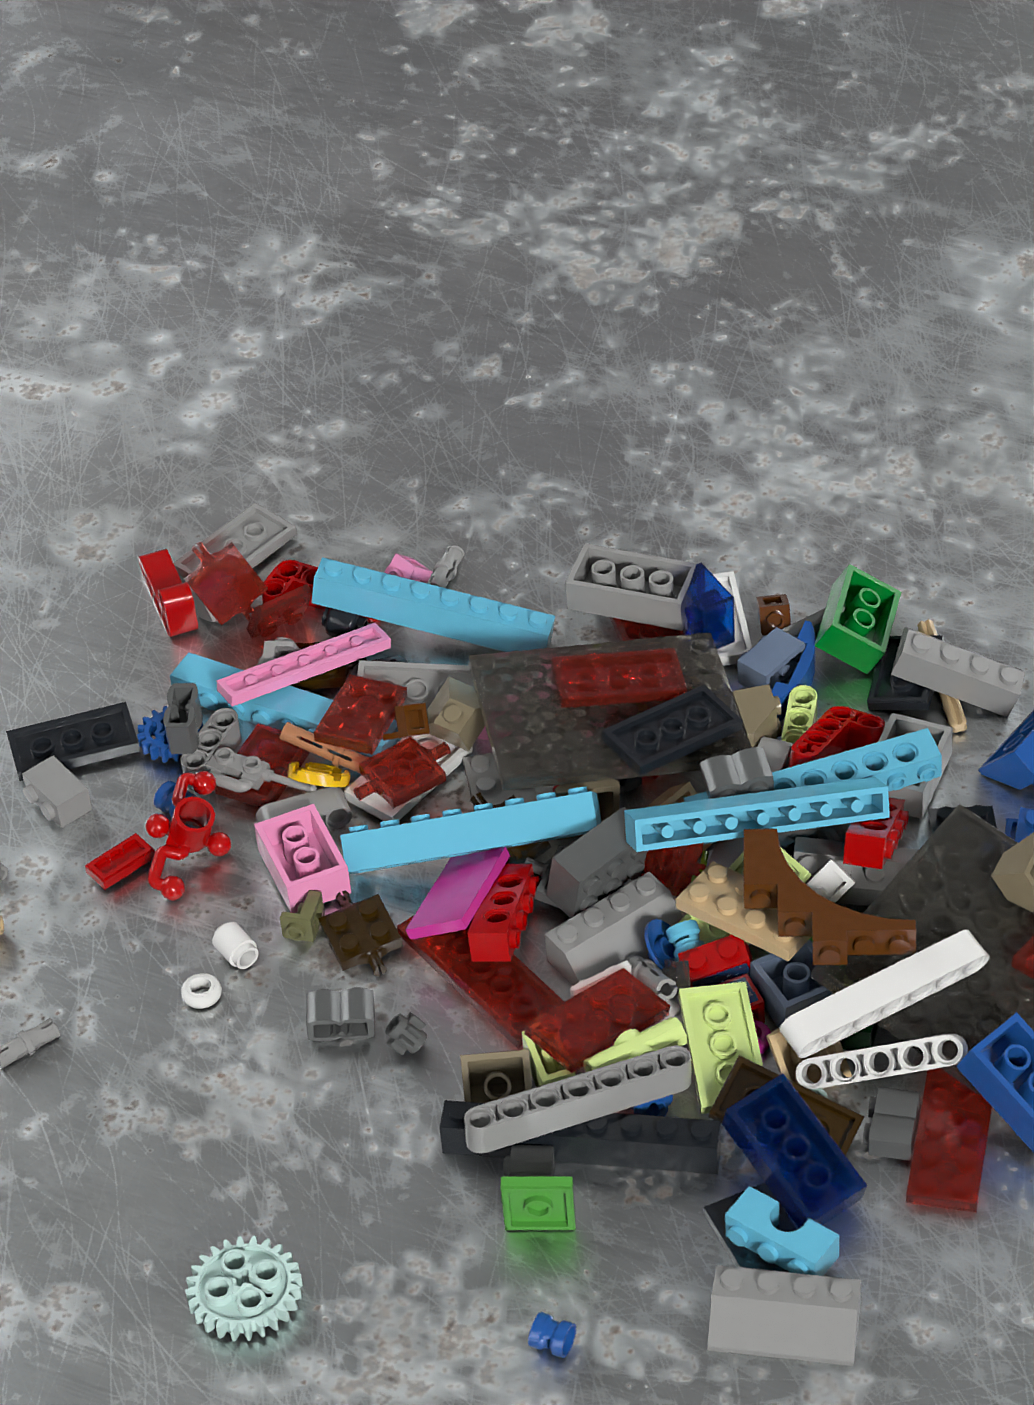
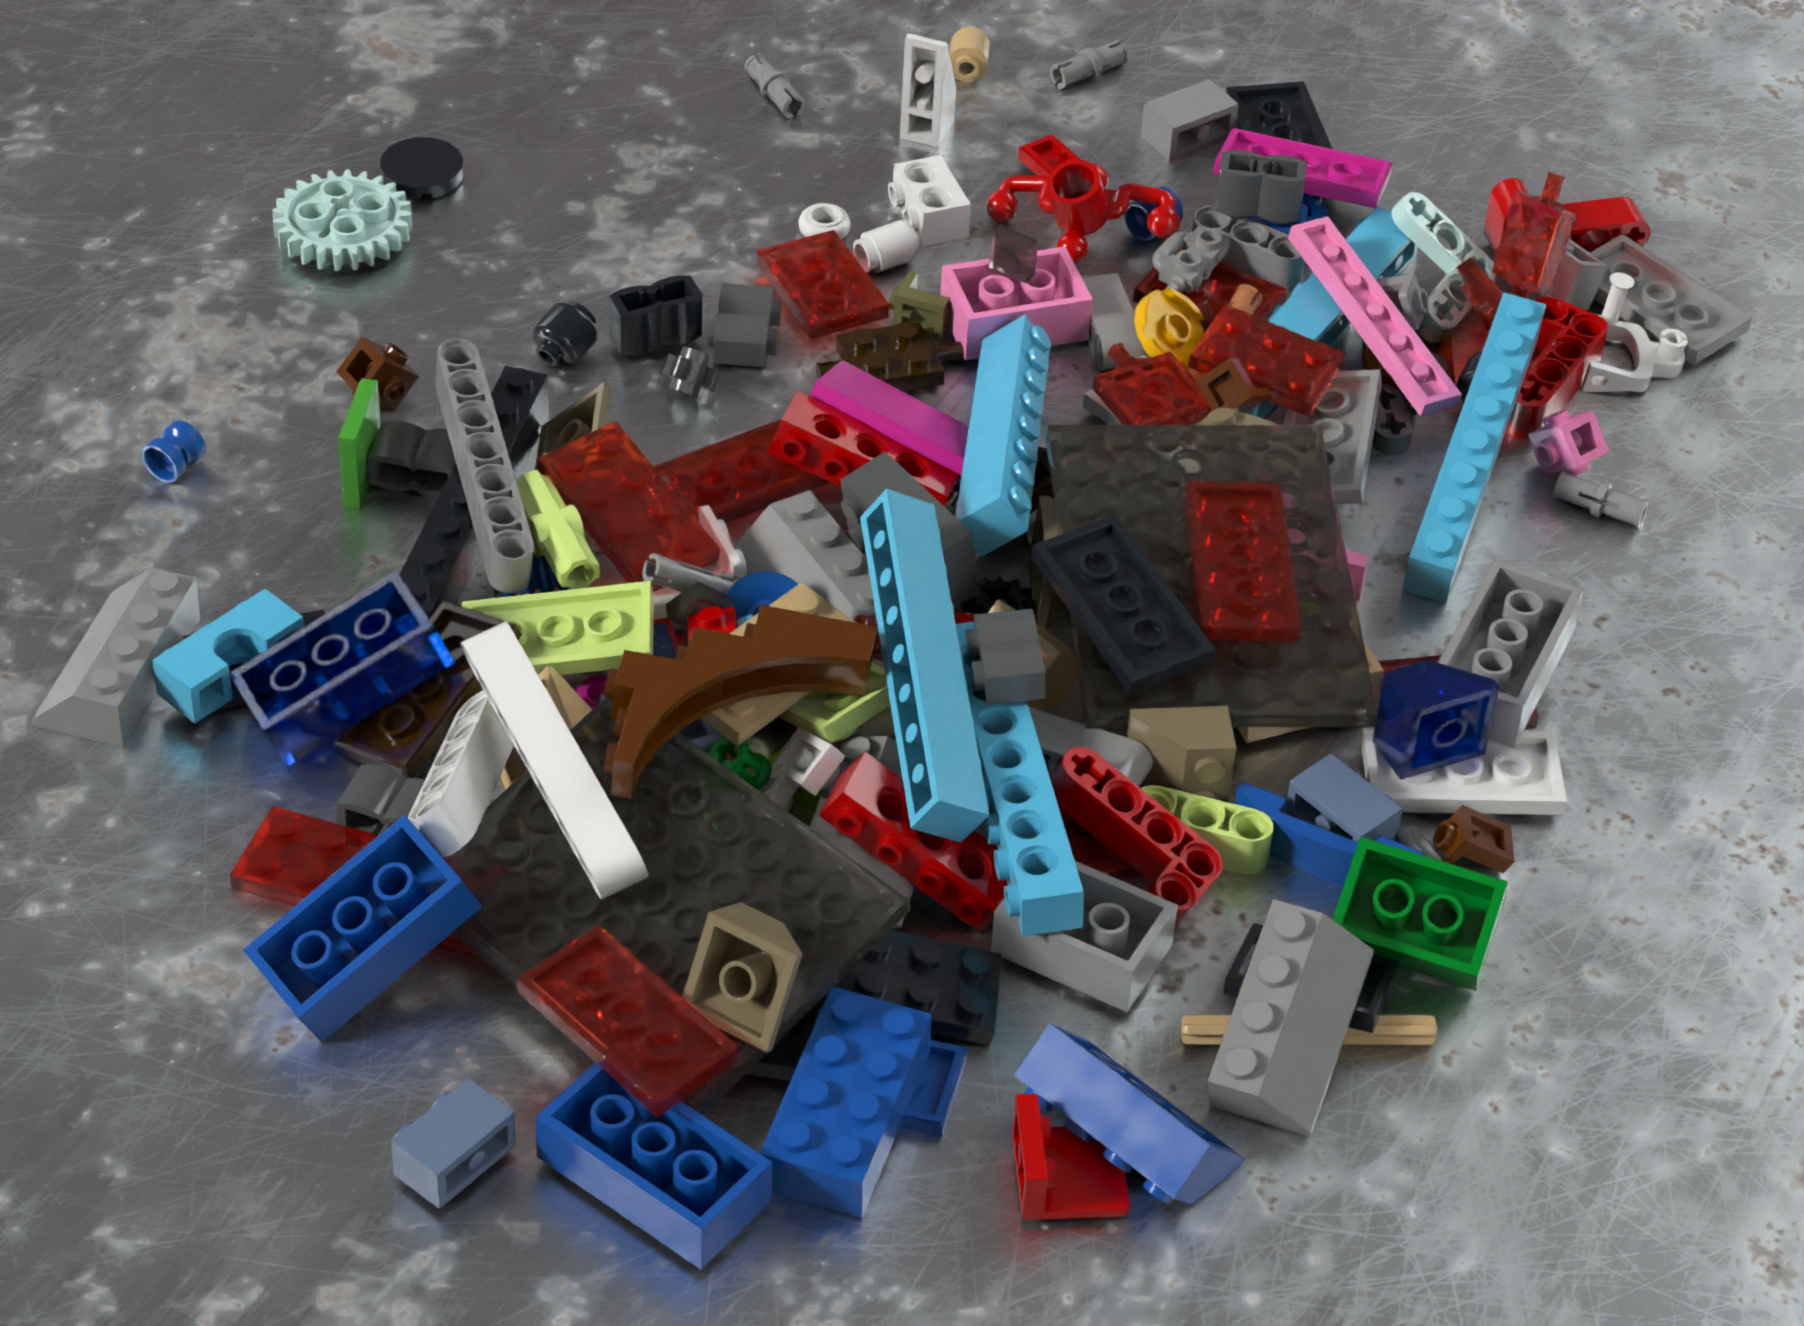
camera: 90 degrees right, 0 degrees up
none -> reddish brown brick [336,337,419,412]
none -> black tile [380,137,464,199]
none -> black head [532,302,598,367]
none -> black brick [609,275,703,356]
none -> clear red plate [756,230,890,339]
none -> white brick [888,155,971,247]
none -> white slope [900,33,956,148]
none -> clear smoke plate [989,225,1038,283]
none -> dark pink tile [1213,128,1393,209]
none -> light aqua beam [1392,192,1496,331]
none -> white piece [1581,272,1688,392]

